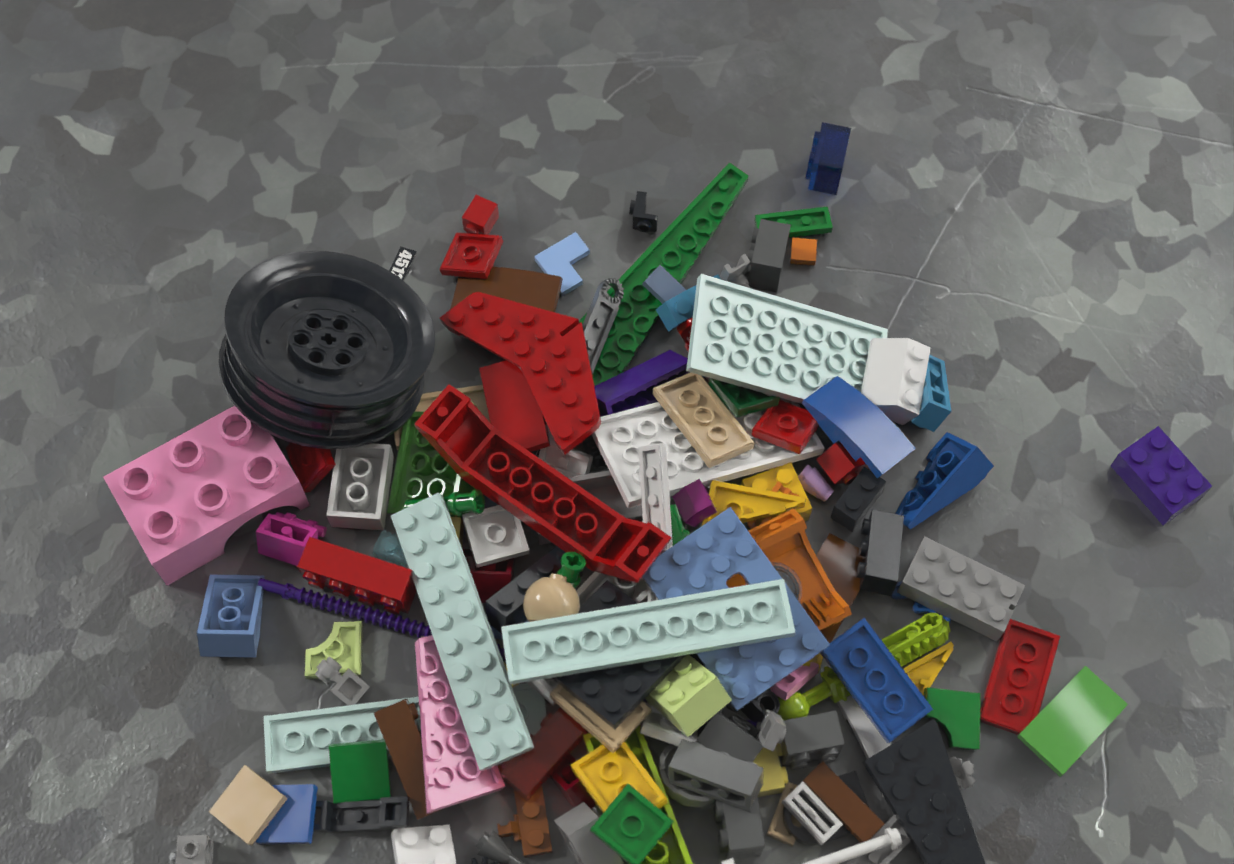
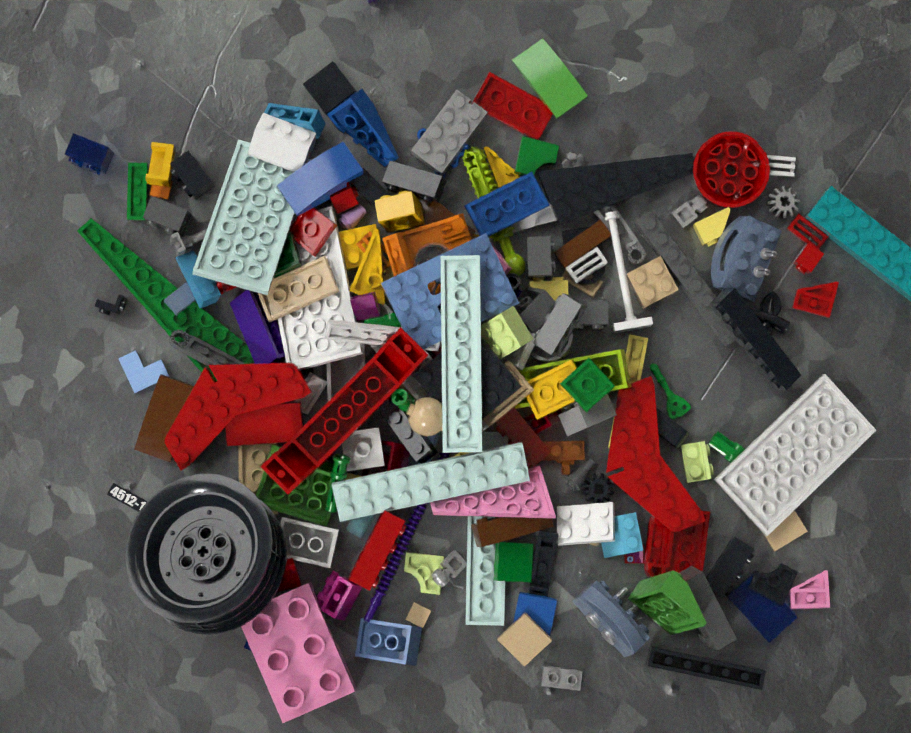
camera: 85 degrees left, 20 degrees up
red tile [439,232,504,279] -> none
red brick [462,195,499,235] -> none
light grey plate [756,709,786,751] -> none
none -> yellow panel [146,142,176,187]
none -> black brick [170,150,215,200]
none -> black tile [303,61,356,115]
none -> yellow brick [375,191,425,233]
none -> tan tile [406,602,431,628]

